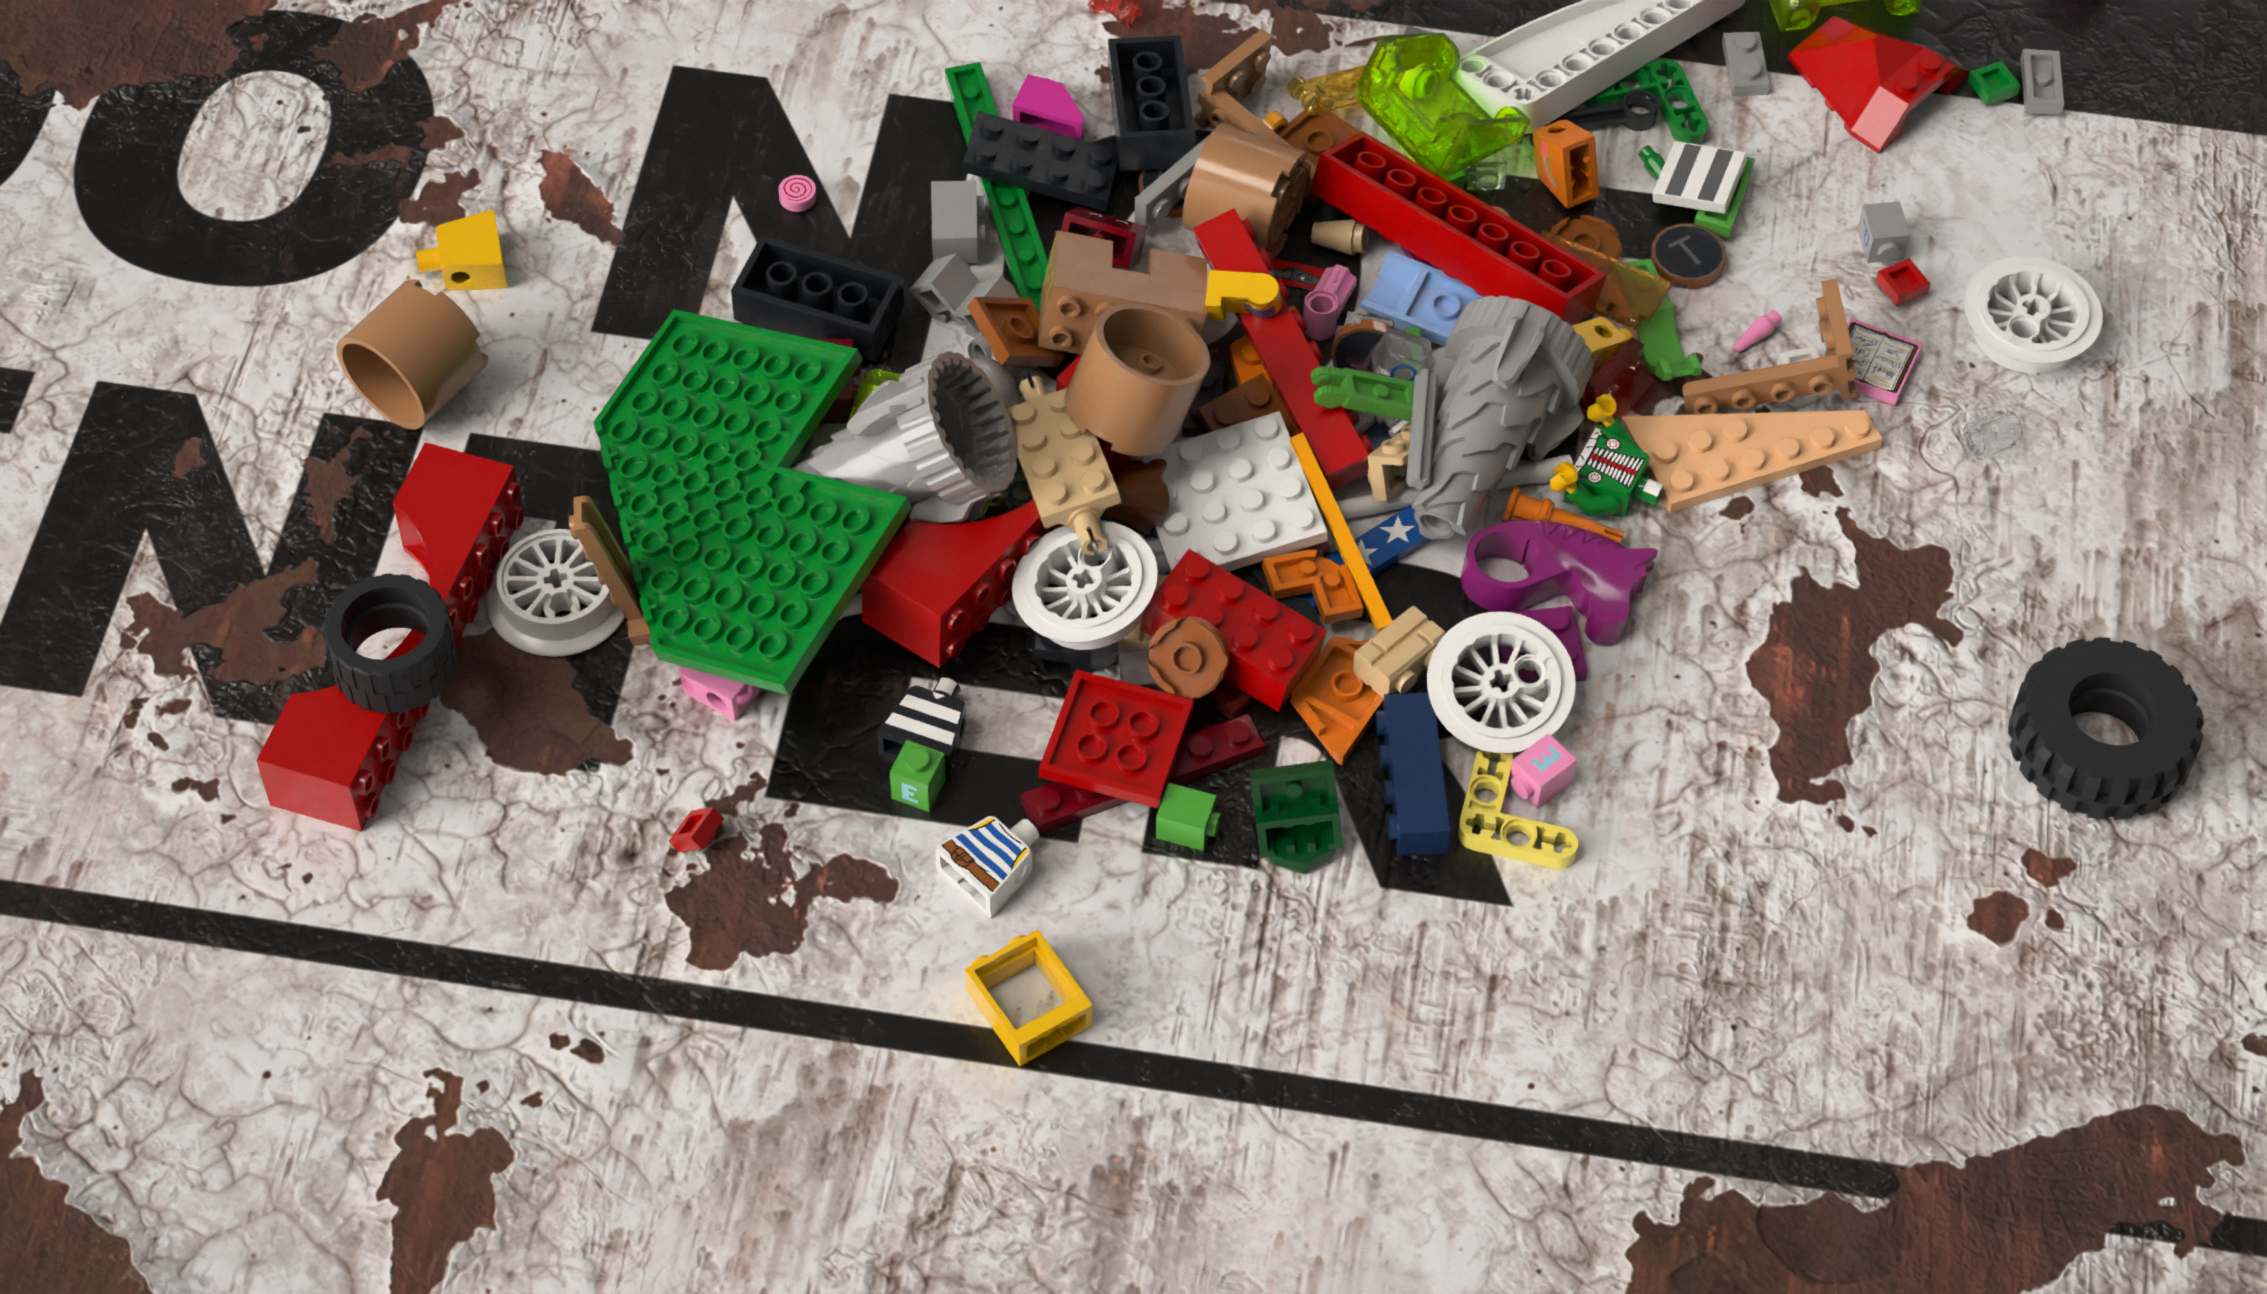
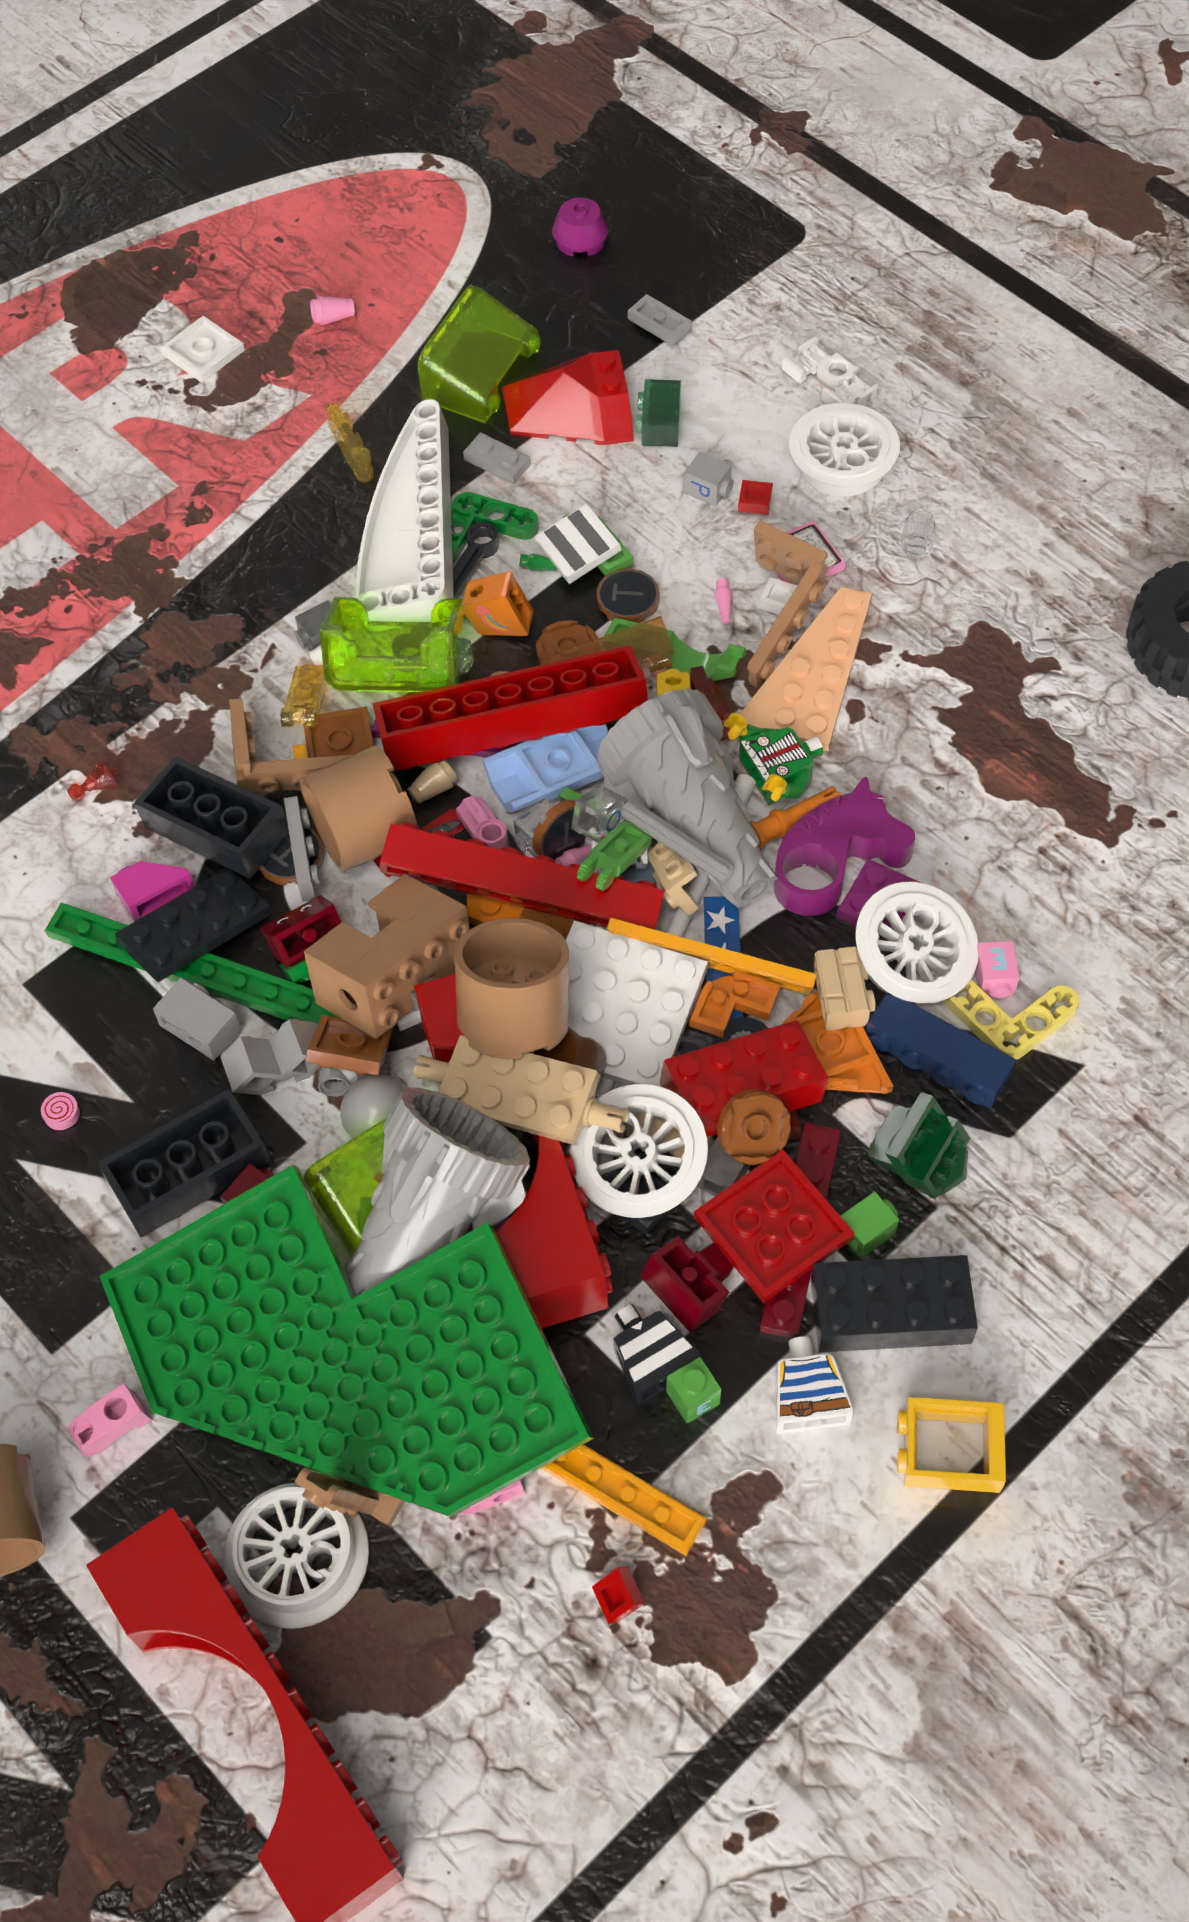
camera: 50 degrees left, 5 degrees up
black tyre [322,573,458,714] -> none
yellow leg [1205,270,1282,321] -> none
green plate [1968,61,2021,106] -> none
none -> bright pink leg [68,1383,152,1457]
none -> light orange tile [541,1445,707,1556]
none -> clear green brick [636,379,681,447]
none -> dark red brick [640,1236,734,1333]
none -> white piece [782,337,878,406]
none -> black brick [811,1255,978,1353]

